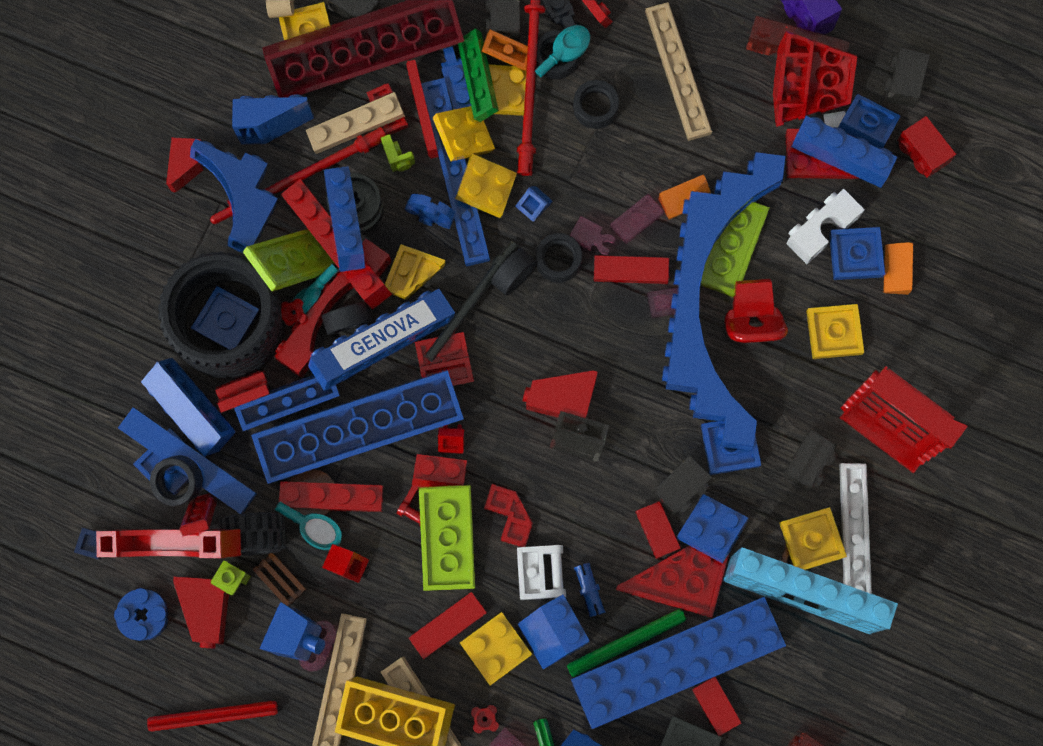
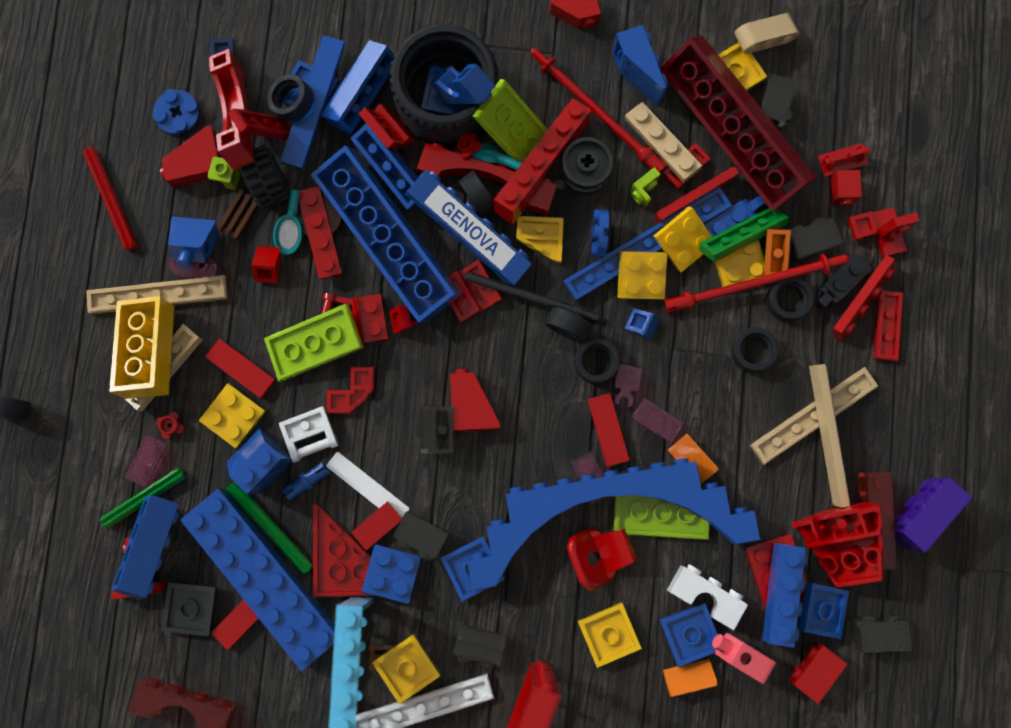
camera: 70 degrees right, 5 degrees up
blue arch [190,139,278,254] -> none
blue brick [324,166,365,272] -> none
teal piece [535,25,590,77] -> none
white sticker [823,111,846,128] -> none
none -> white sticker [326,452,409,518]
none -> blue arch [430,64,495,104]
none -> coral torso [712,633,776,684]
none -> tan tile [809,364,850,508]

